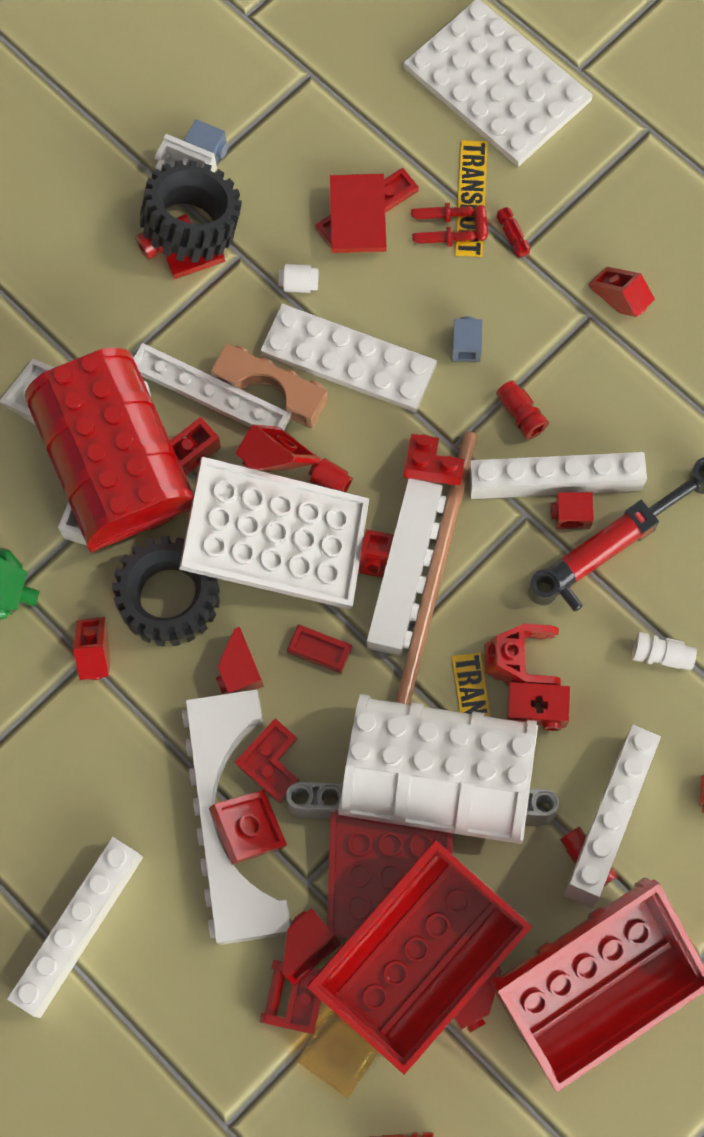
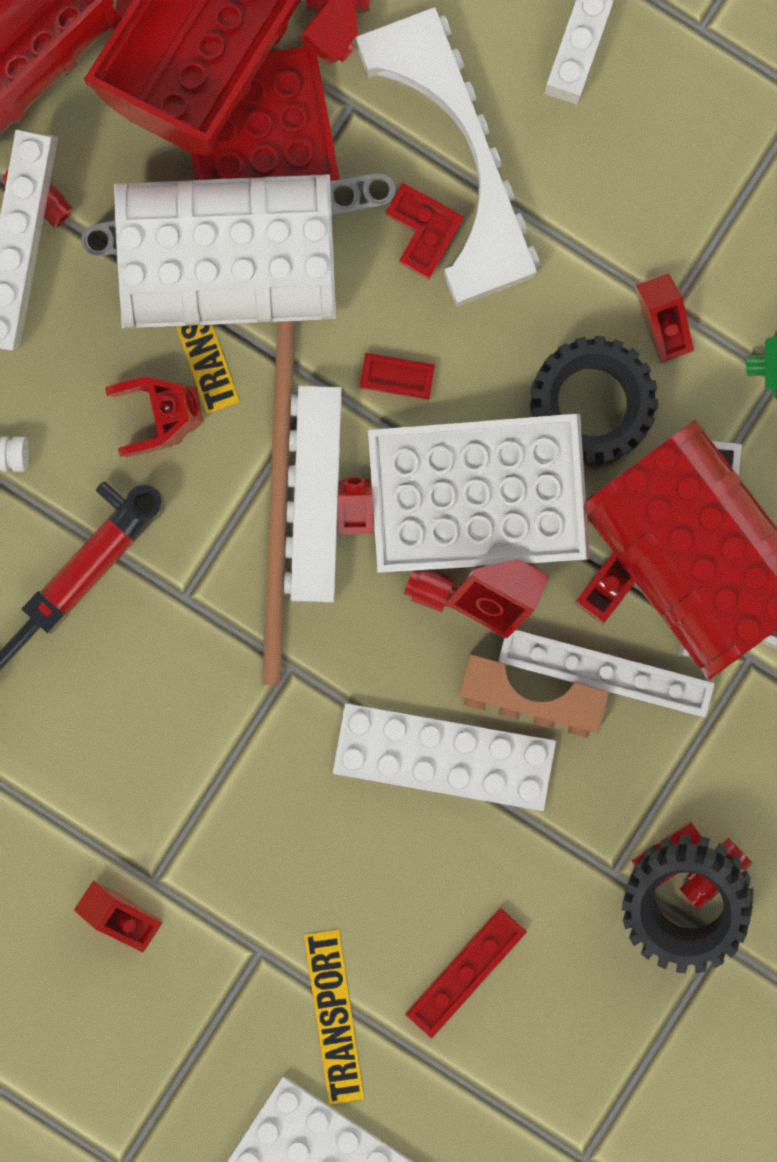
camera: 165 degrees right, 15 degrees up
white hinge [155,134,217,172] -> none
sand blue brick [183,119,228,164] -> none
red plate [209,790,287,865] -> none
red slope [215,627,264,694] -> none
white brick [279,264,319,293] -> none
red tile [330,173,387,253] -> none
red plate [403,434,465,486] -> none
red piece [411,203,488,247] -> none
sand blue brick [452,316,482,362] -> none
white brick [469,452,647,499] -> none
red axle [496,380,549,440] -> none
red axle [497,207,530,258] -> none
red brick [507,682,570,731] -> none
red brick [550,492,594,529] -> none

